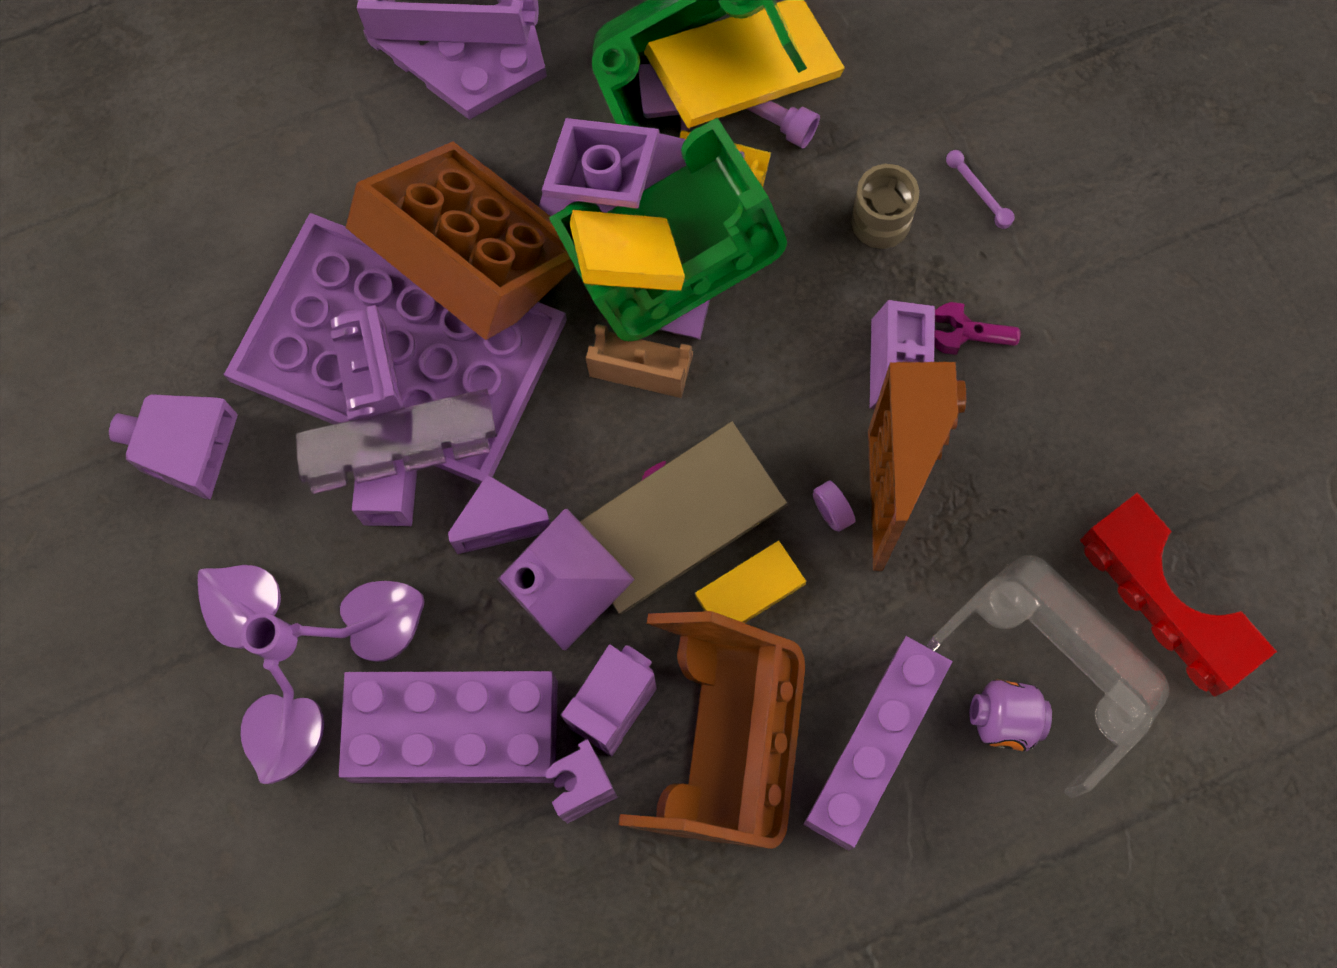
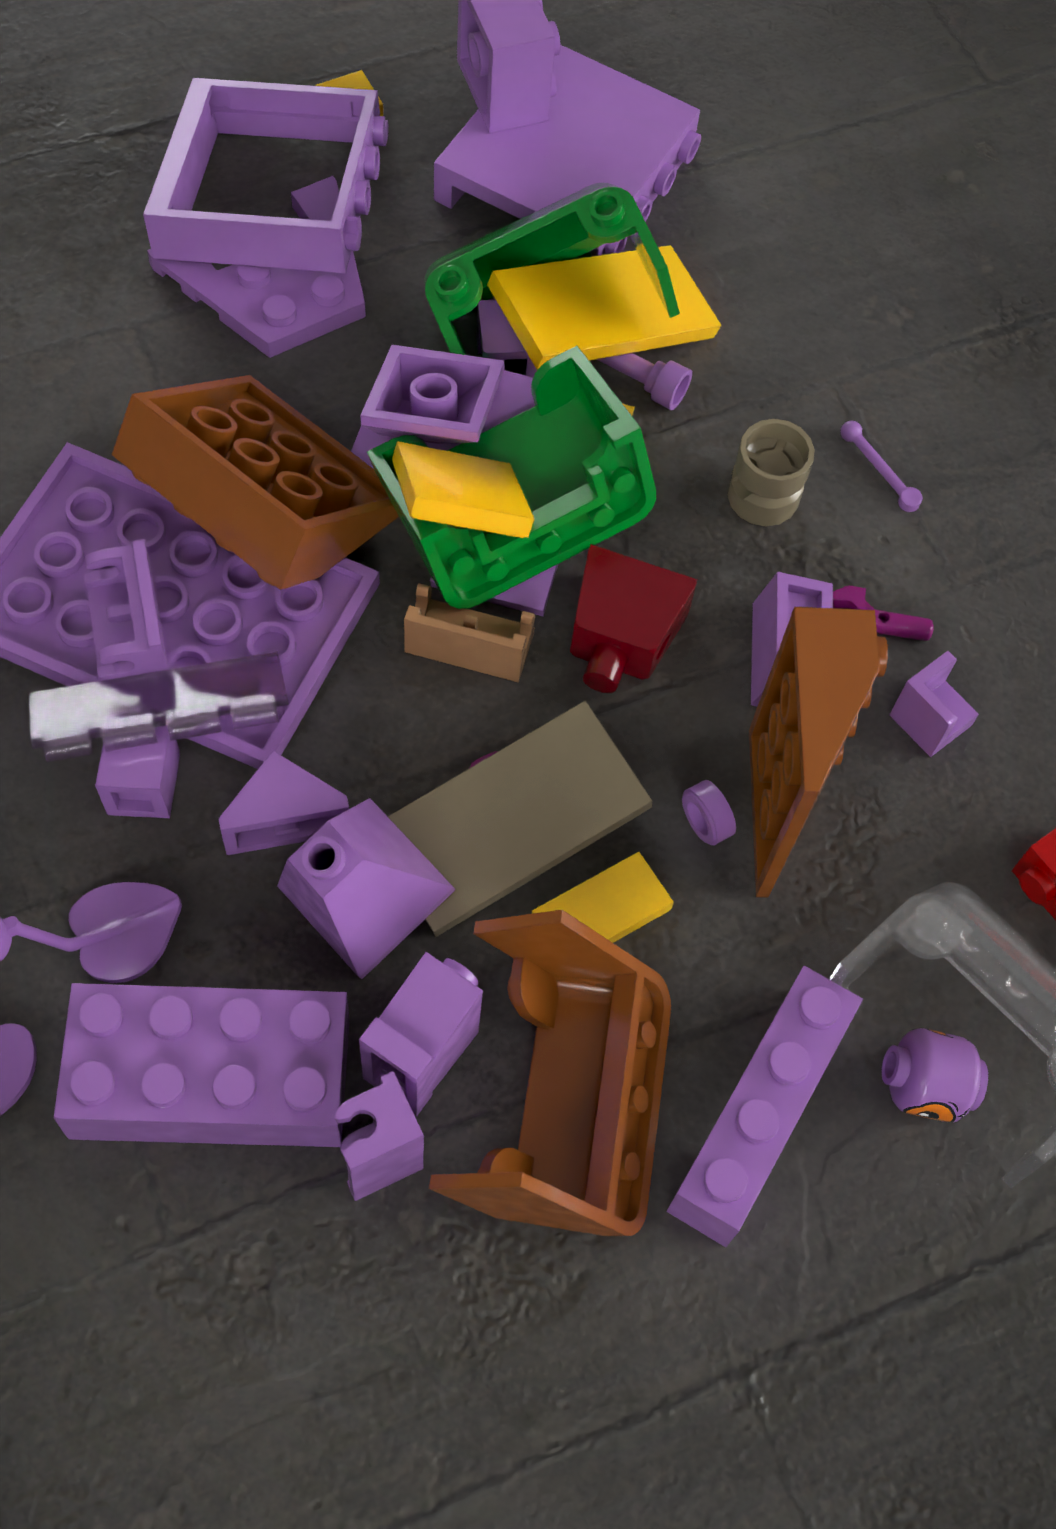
camera: 10 degrees left, 10 degrees down
none -> dark red torso [570,544,698,693]
none -> medium lavender panel [890,651,979,757]

